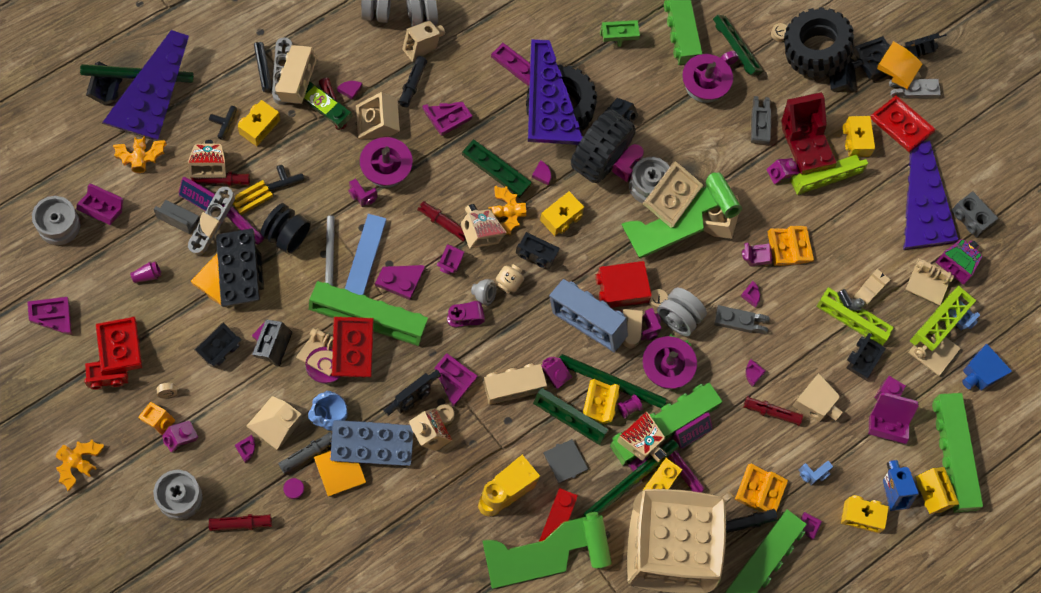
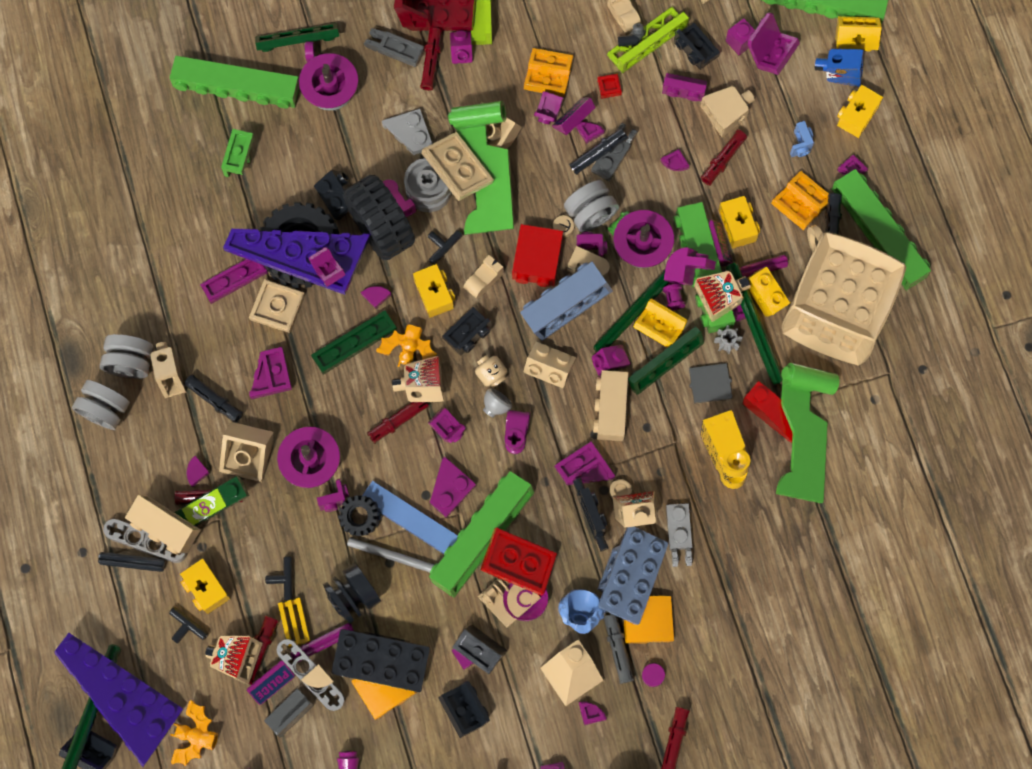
camera: 60 degrees left, 5 degrees up
none -> tan tile [249,279,305,333]
none -> magenta bracket [309,247,345,287]
none -> black tyre [338,495,381,536]
none -> light grey wing [382,109,432,155]
none -> dark red pin [420,27,442,91]
none -> black piece [428,230,463,265]
none -> tan leg [463,255,504,299]
none -> tan bracket [523,341,576,388]
none -> magenta slope [552,97,596,135]
none -> black pin [569,127,629,175]
none -> red tile [597,73,622,99]
none -> magenta bracket [662,73,707,101]
none -> magenta brick [664,248,716,285]
none -> light grey hinge [666,504,692,567]
none -> light grey gear [714,325,742,354]
none -> yellow brick [718,196,760,249]

